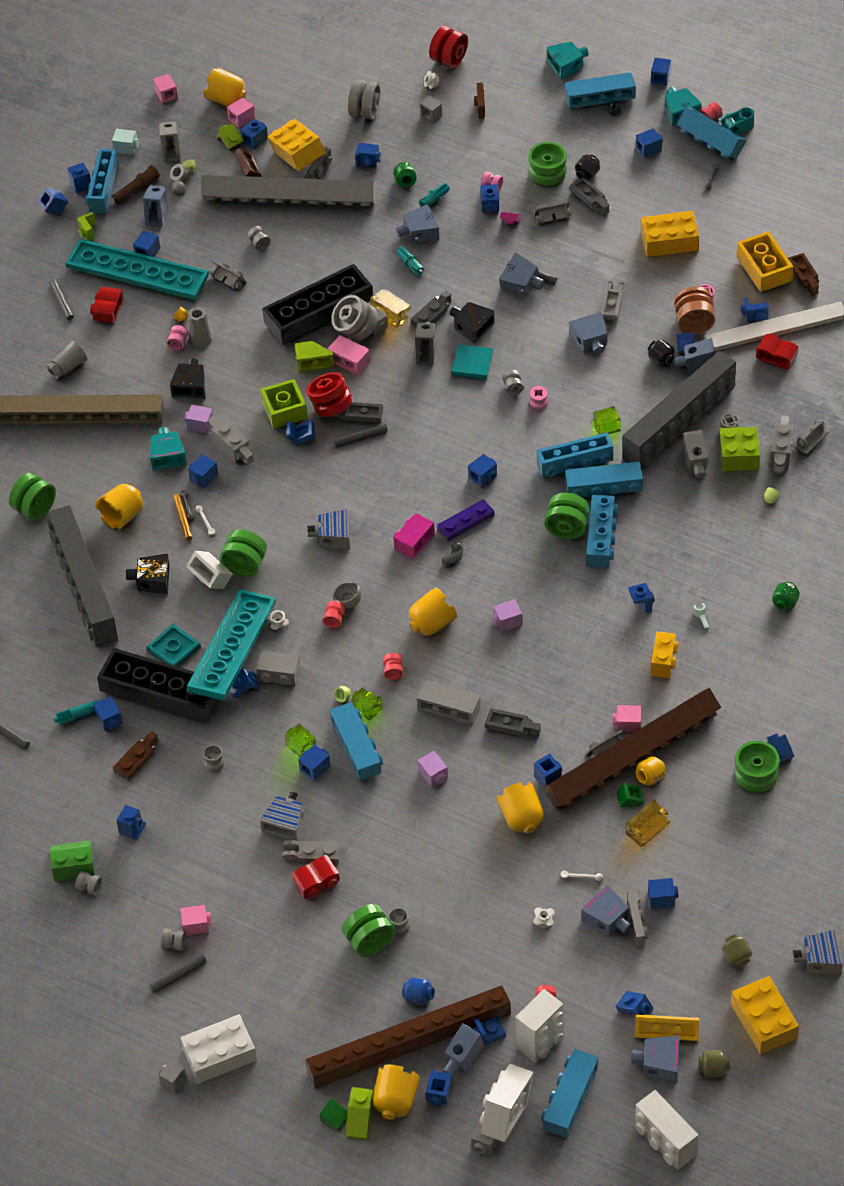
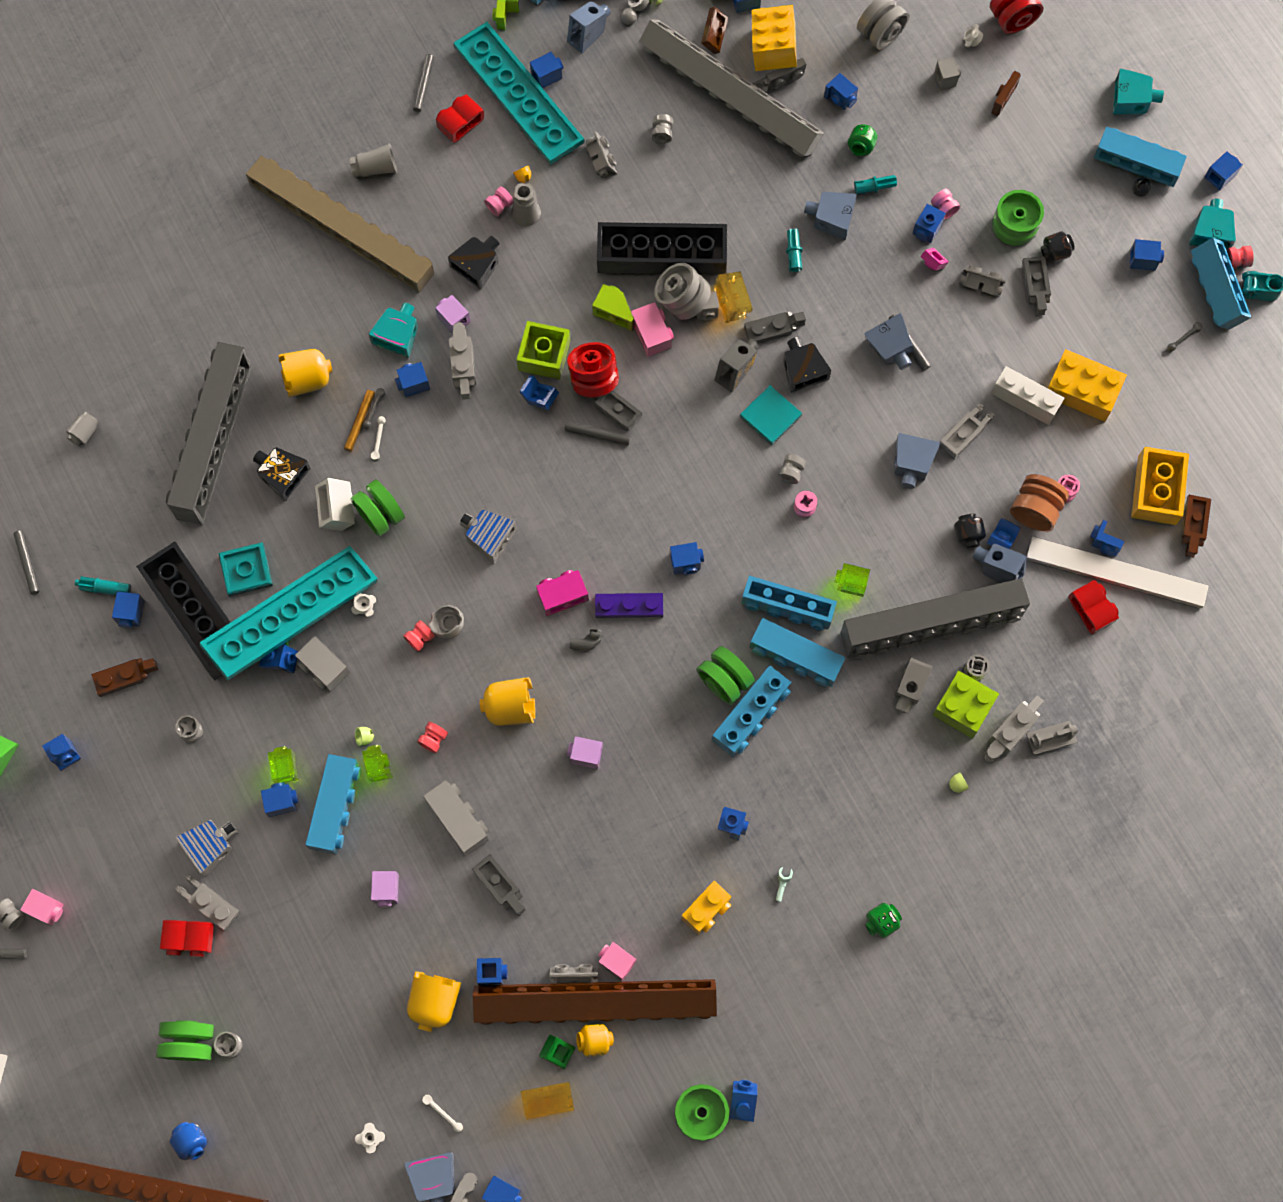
camera: 30 degrees right, 20 degrees up
bright green wheel [9,472,56,521] -> none
none -> white brick [991,366,1064,425]

